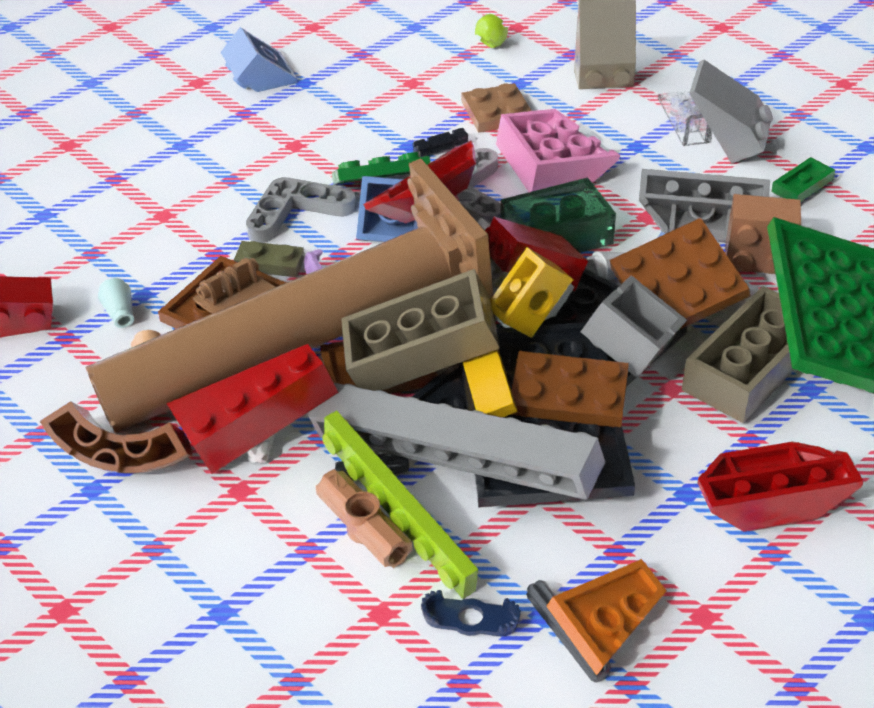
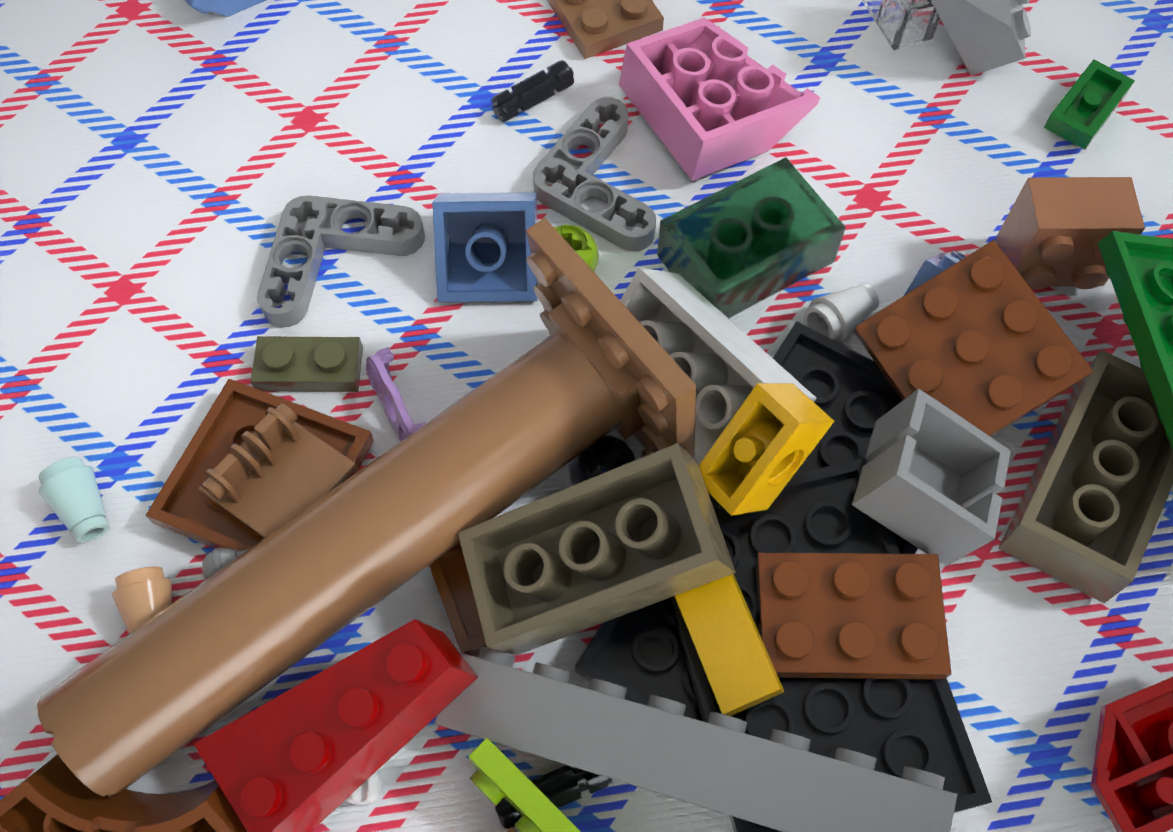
camera: 10 degrees left, 20 degrees up
green plate [332,151,430,185] -> none
red wedge [363,141,476,224] -> none
red panel [485,217,588,291] -> none
light grey wedge [639,169,770,243] -> none

